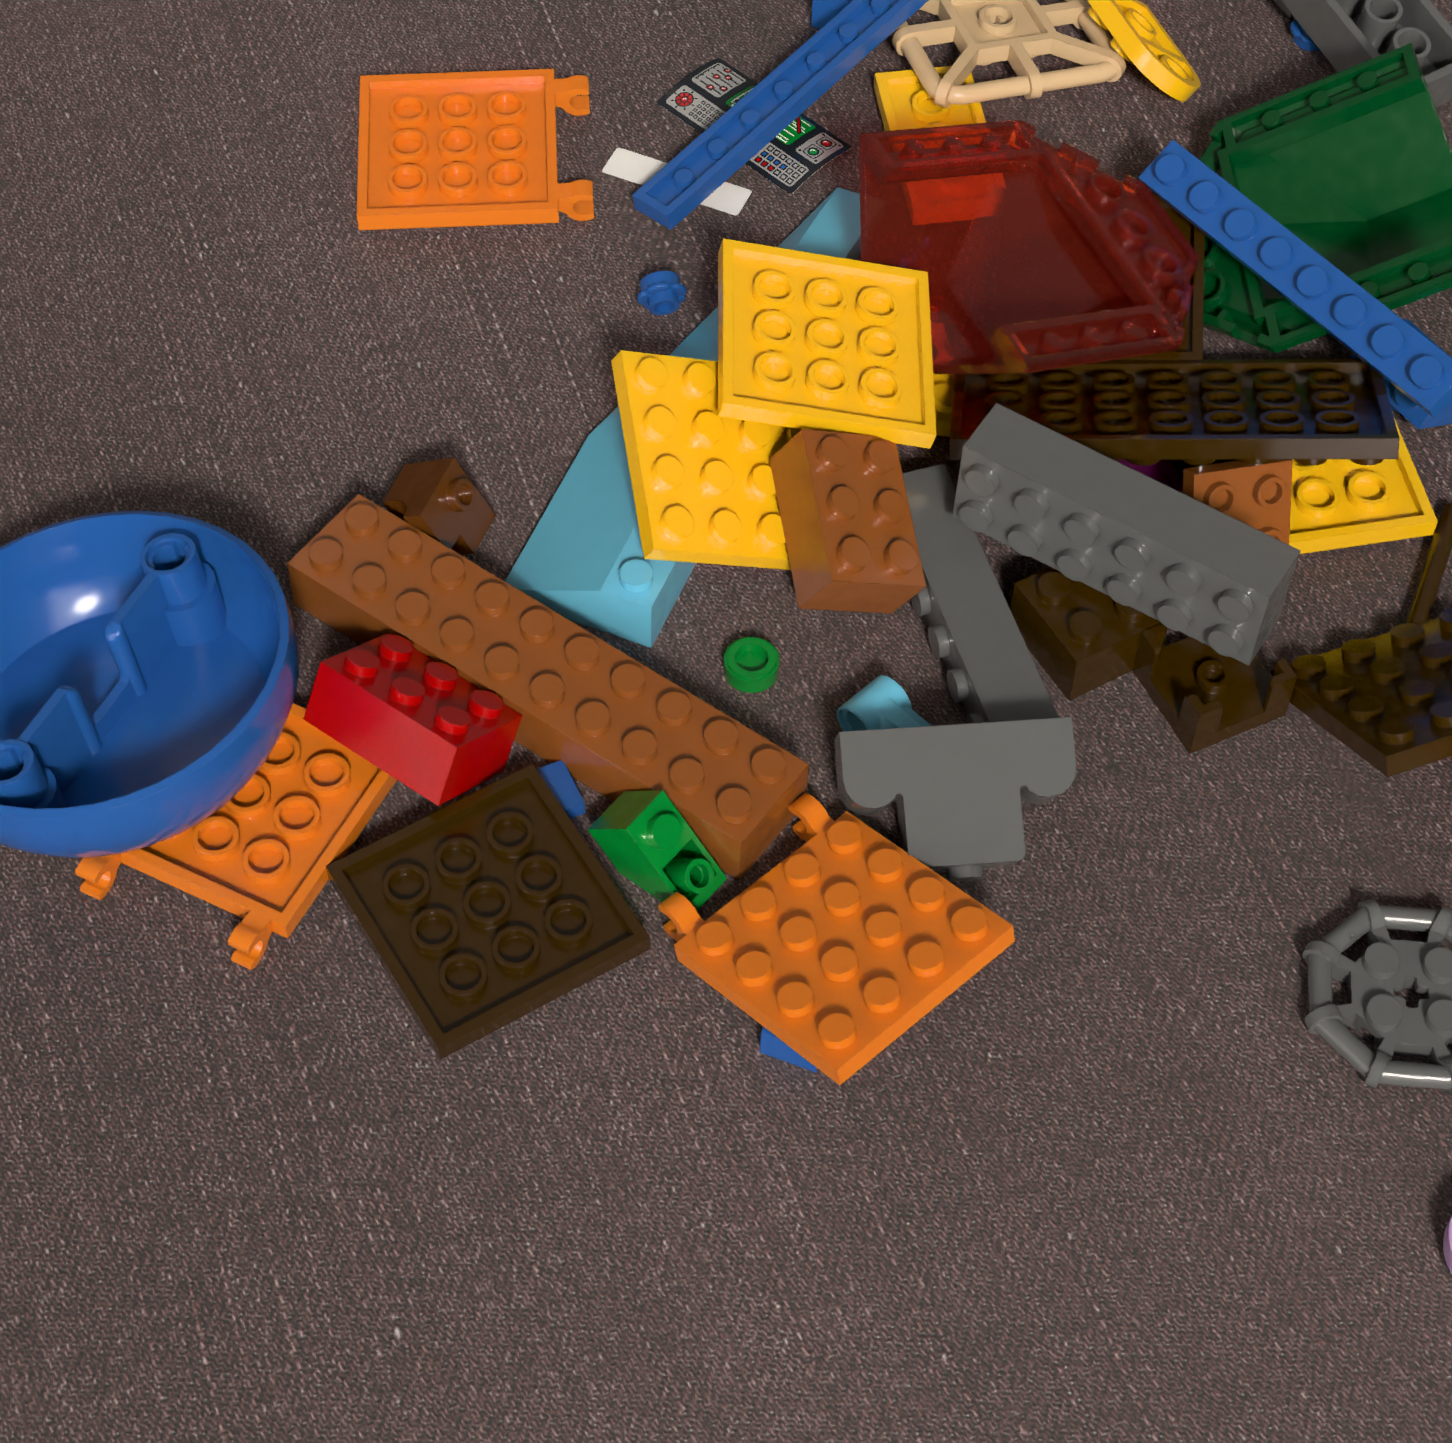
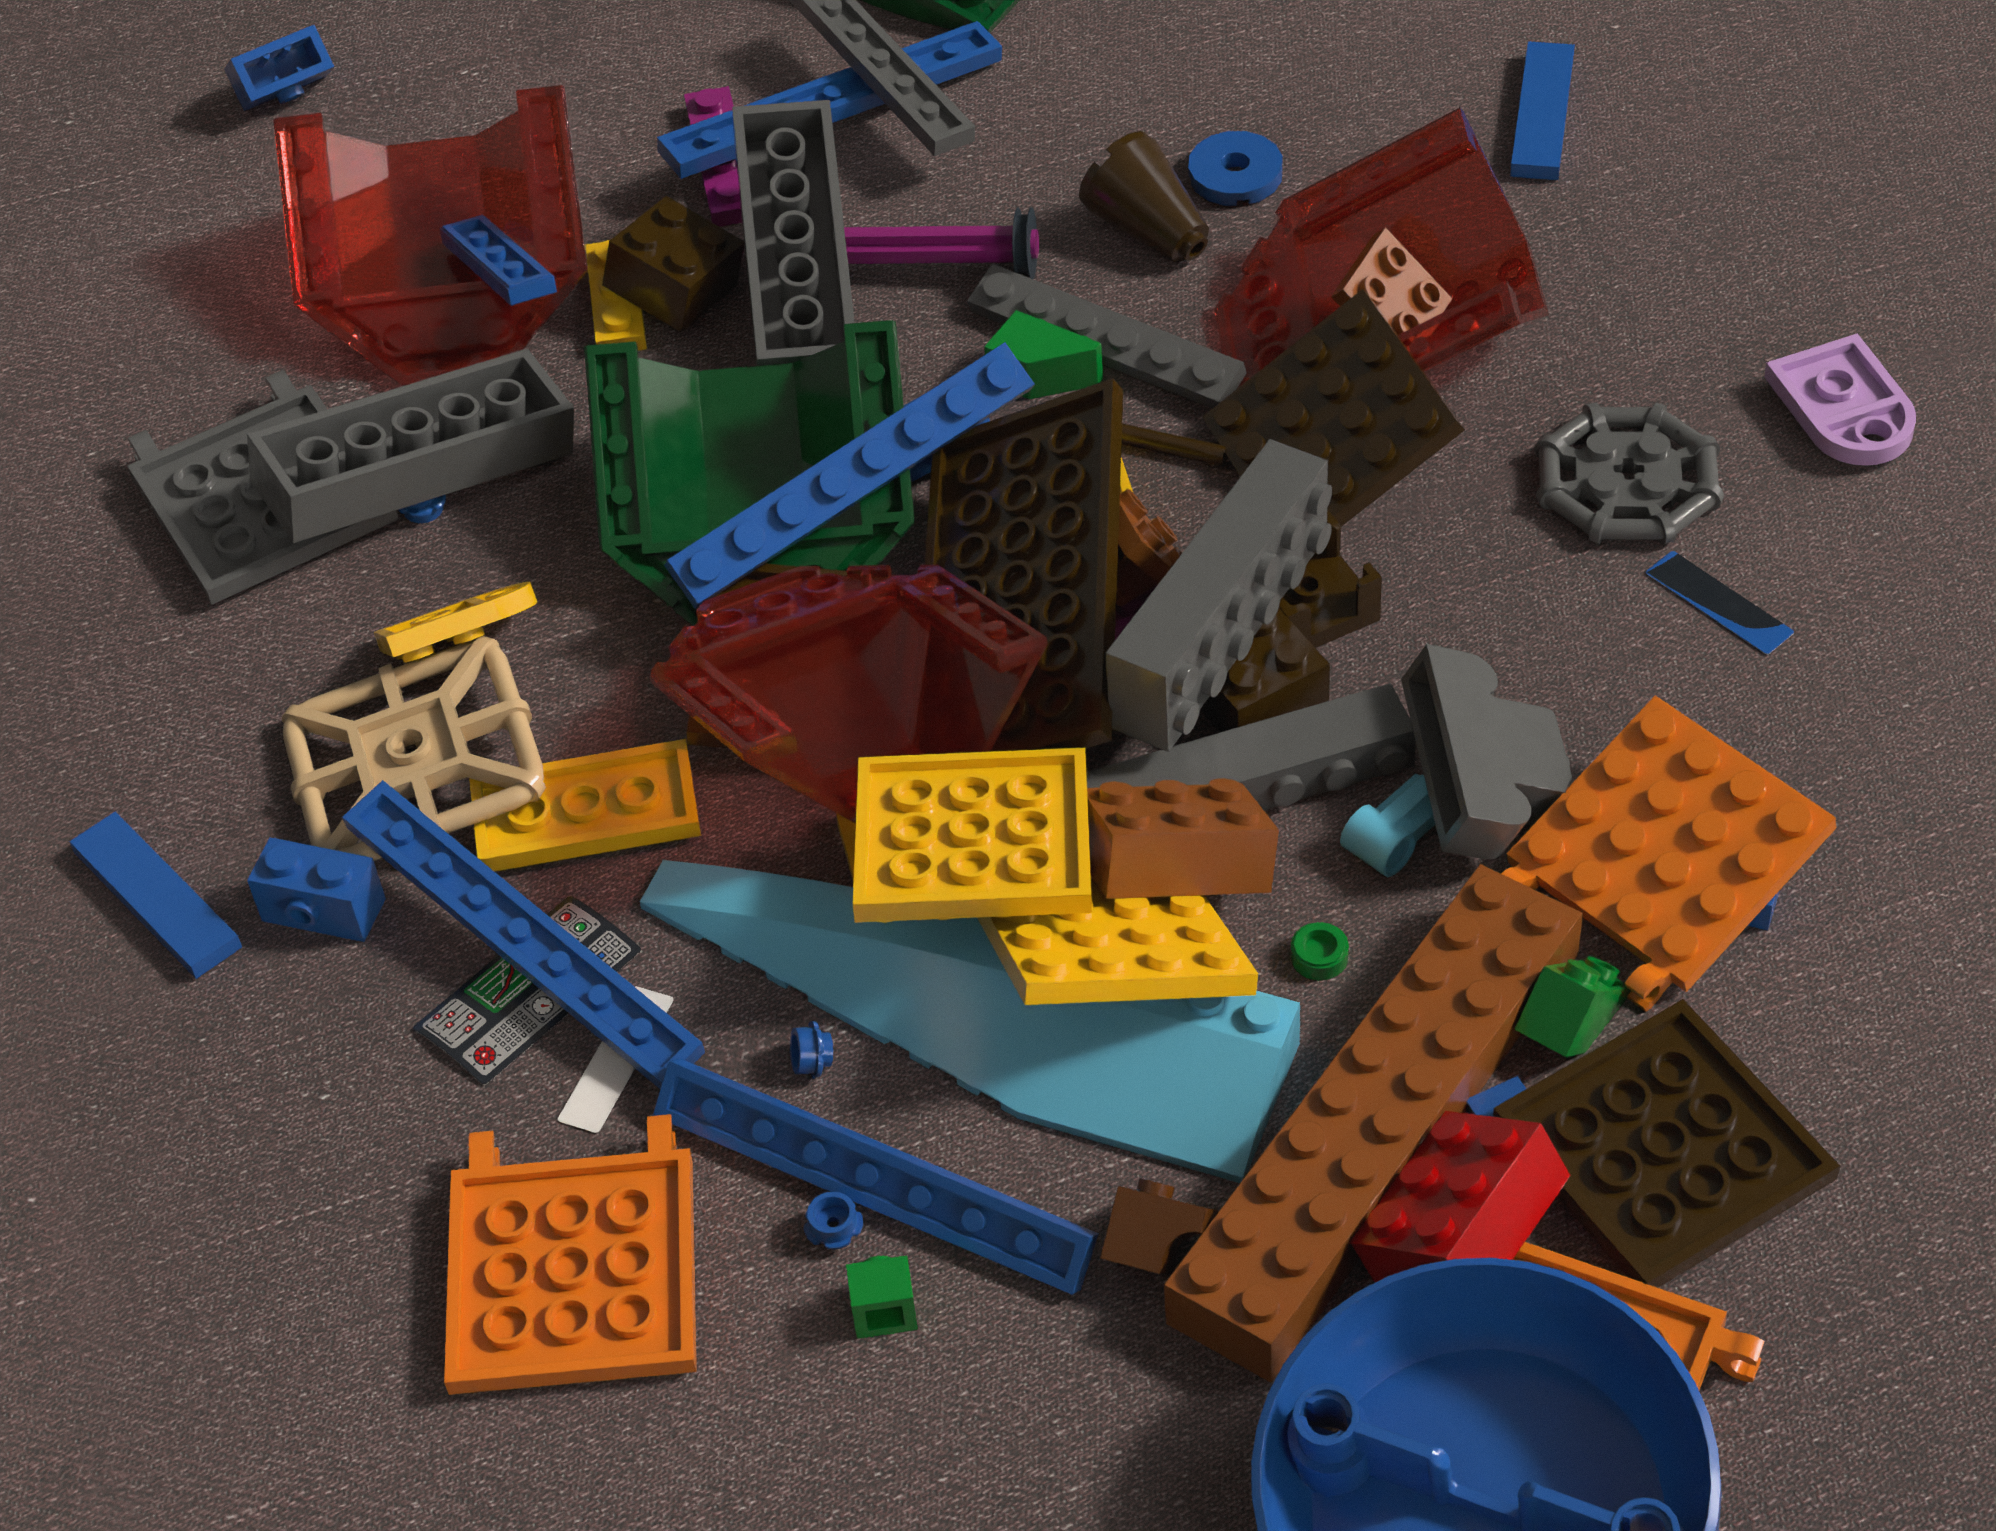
camera: 85 degrees left, 5 degrees down
none -> blue plate [653,1058,1099,1294]
none -> blue plate [804,1192,863,1250]
none -> green plate [846,1255,918,1339]
none -> black sticker [1646,551,1794,654]

